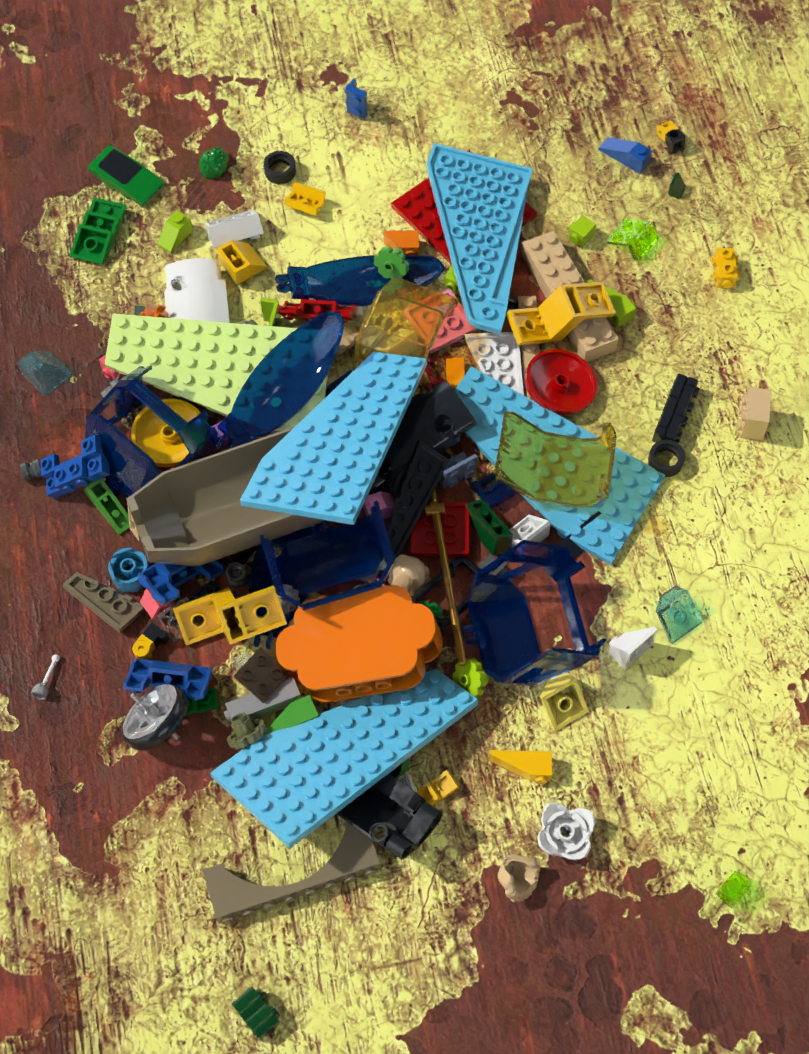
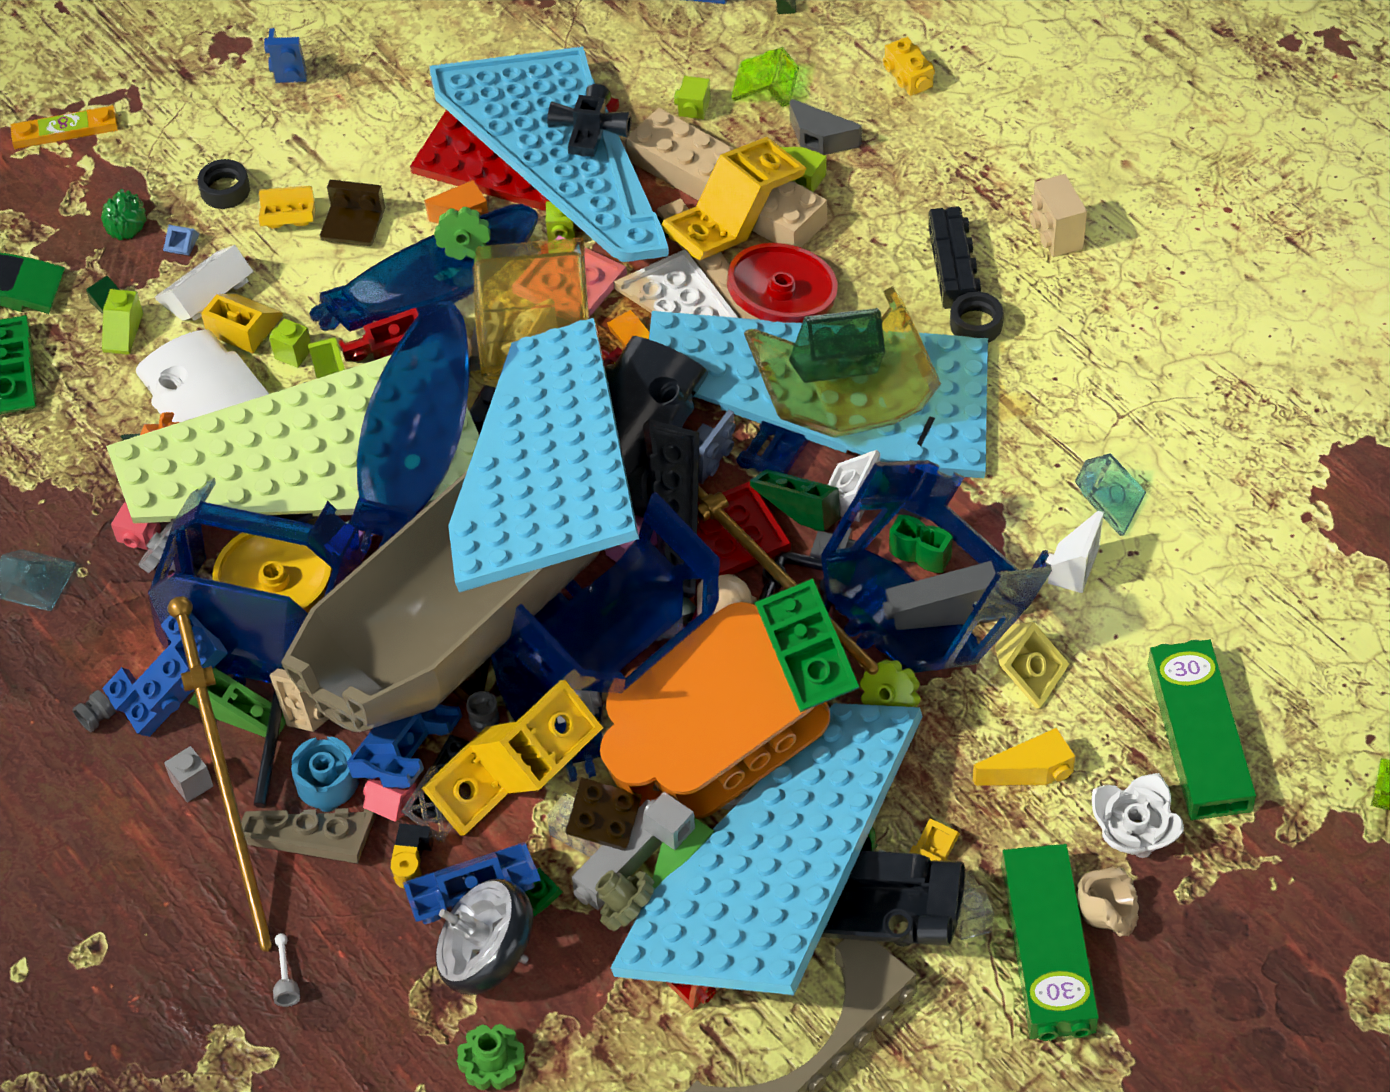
camera: 25 degrees left, 10 degrees down
none -> light orange plate [10,105,118,149]
none -> dark green slope [86,276,119,314]
none -> medium blue slope [163,225,199,256]
none -> light grey brick [164,746,213,803]
none -> pearl gold bar [168,596,272,952]
none -> black bar [253,691,282,808]
none -> lime brick [269,318,311,368]
none -> dark brown bracket [320,179,386,246]
none -> bright green plant [457,1024,525,1090]
none -> black brick [547,84,632,157]
none -> light grey brick [644,792,695,850]
none -> green slope [755,579,860,712]
none -> dark grey slope [789,99,862,155]
none -> clear green slope [789,308,885,383]
none -> dark grey slope [883,561,1003,630]
none -> green brick [889,515,953,573]
none -> clear arch [957,871,994,940]
none -> green brick [1001,844,1098,1041]
none -> green brick [1147,639,1256,821]

